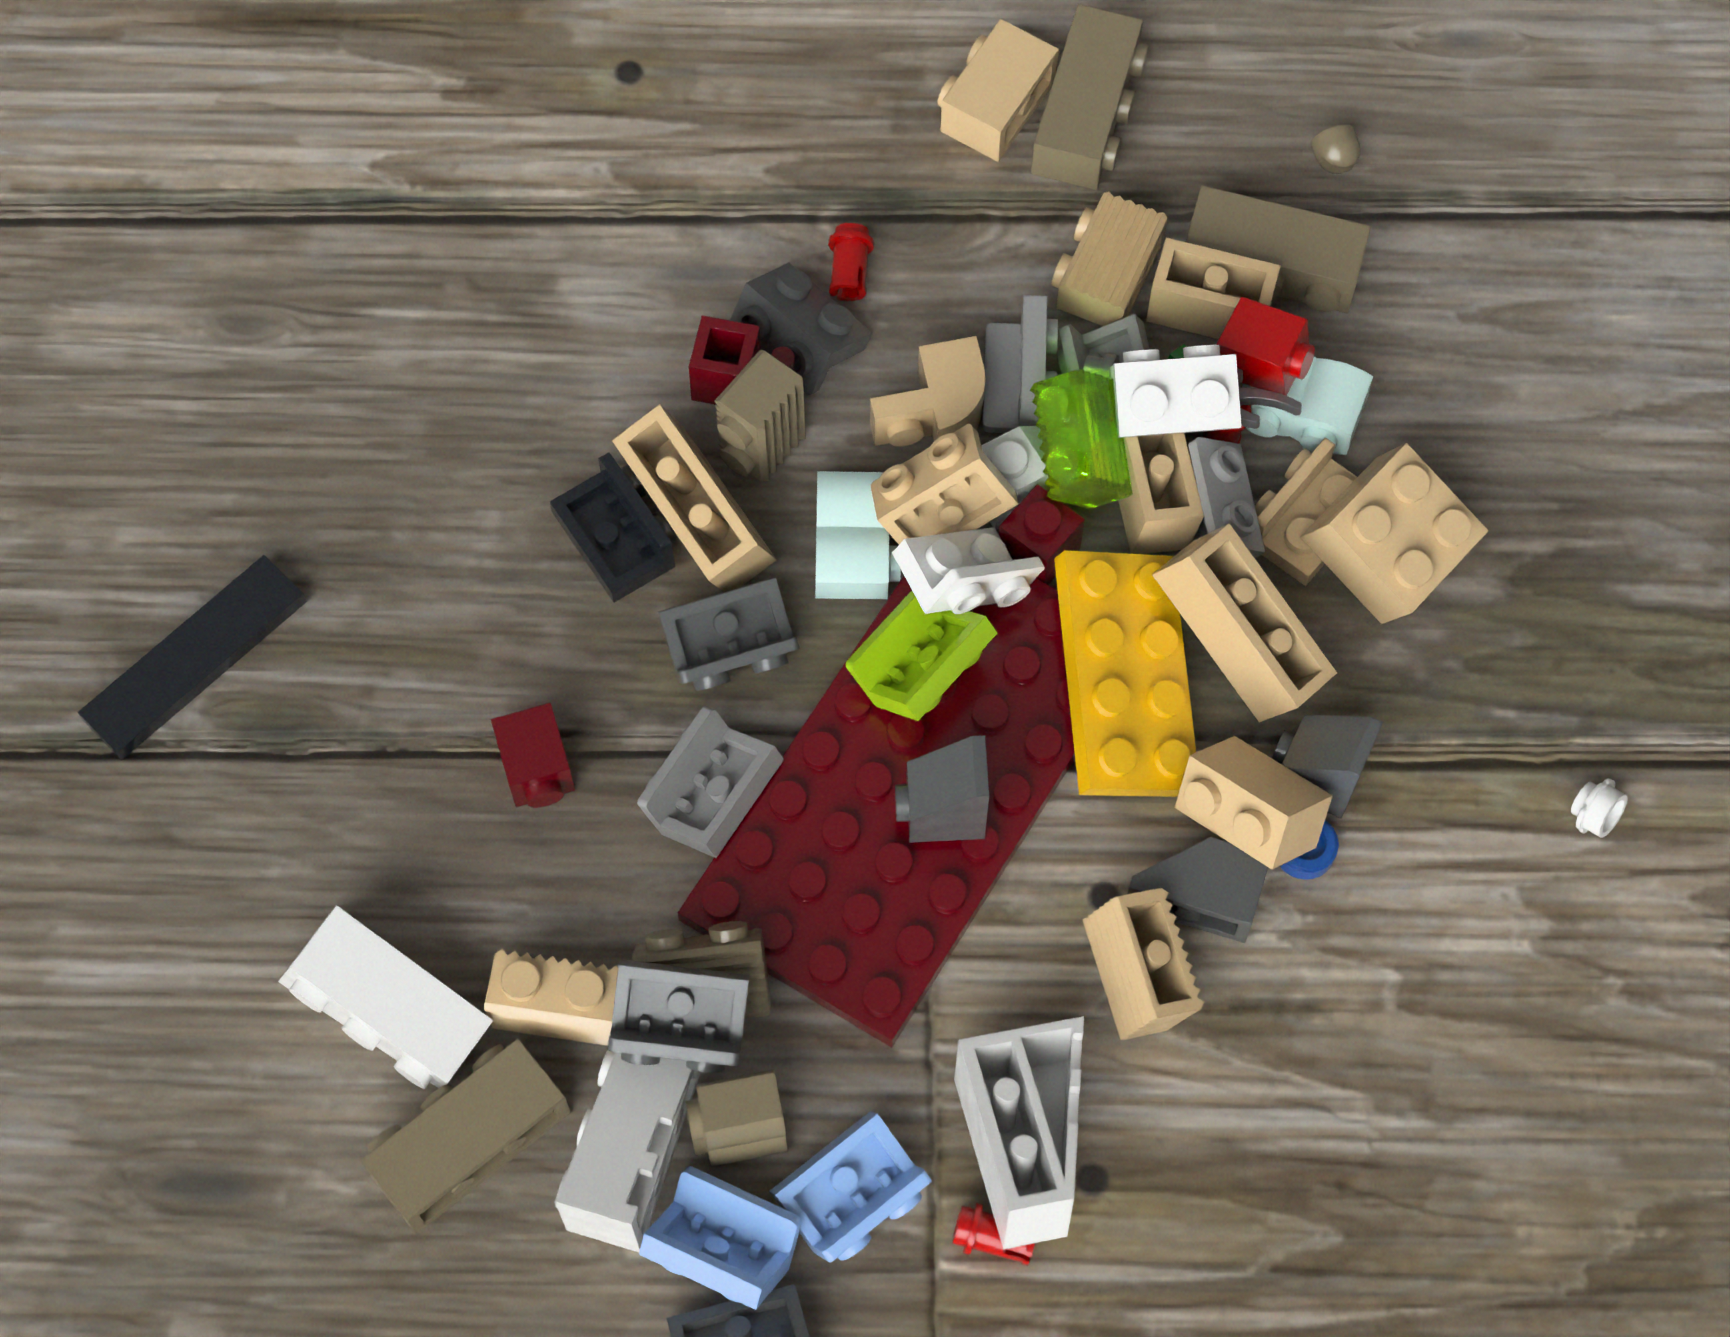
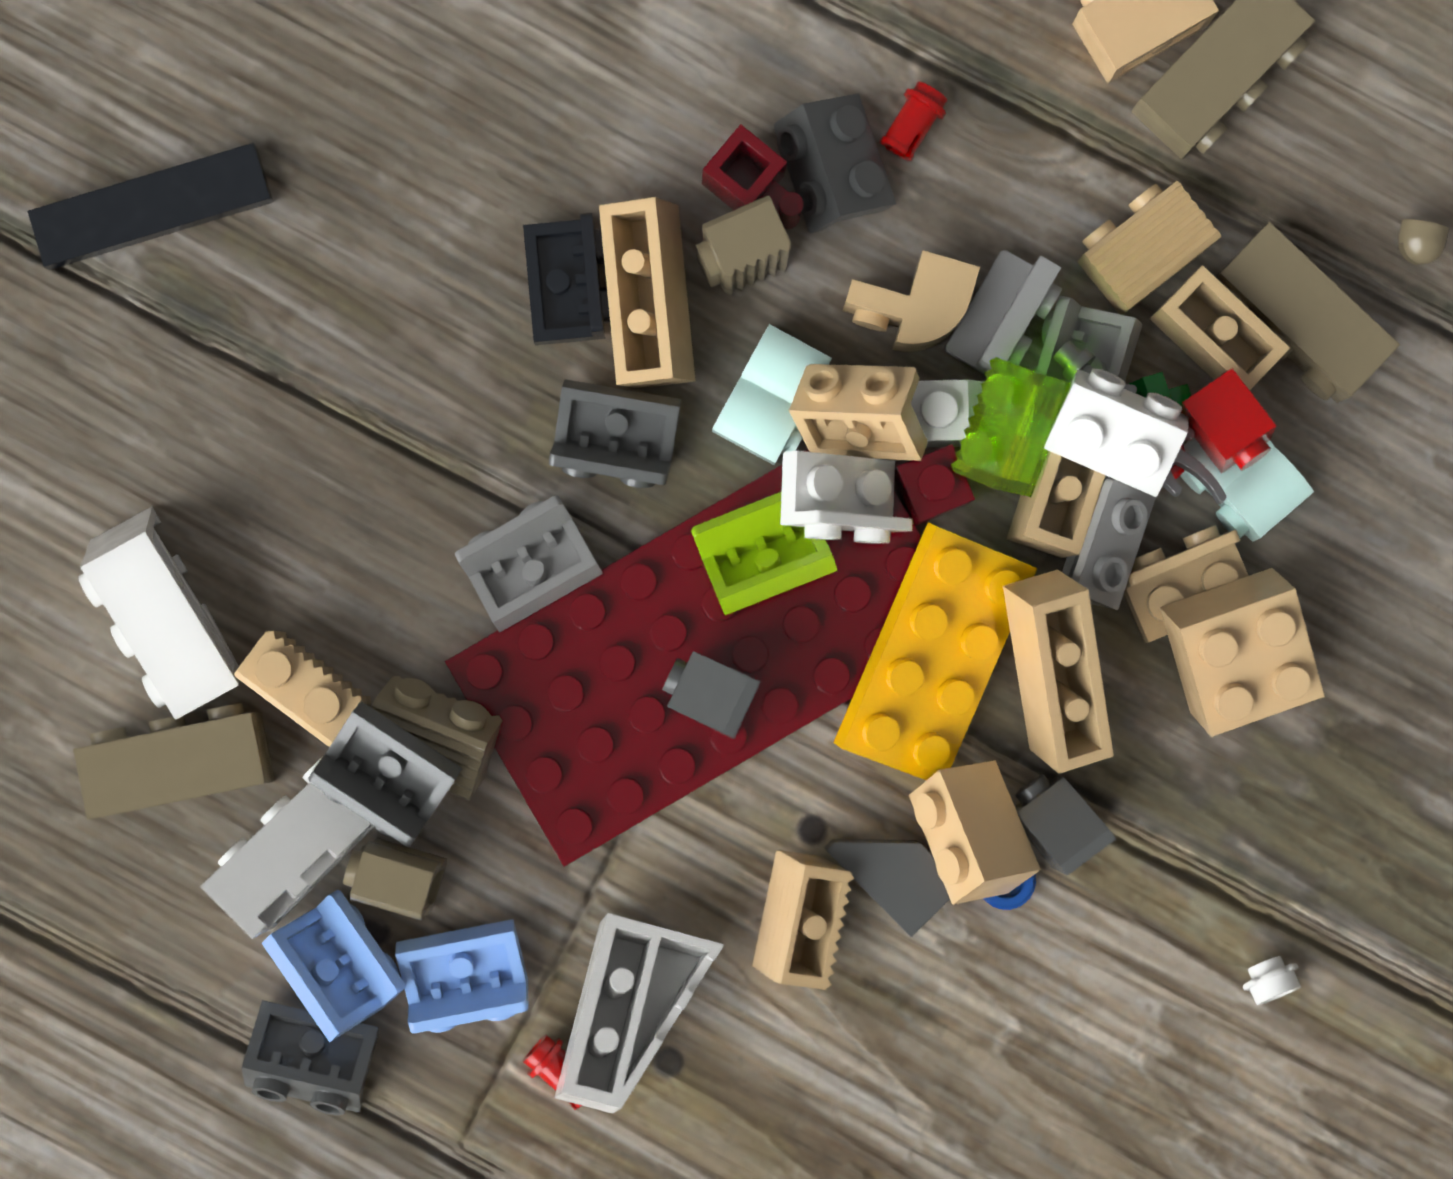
camera: 25 degrees right, 20 degrees up
dark red brick [491,702,575,808] -> none

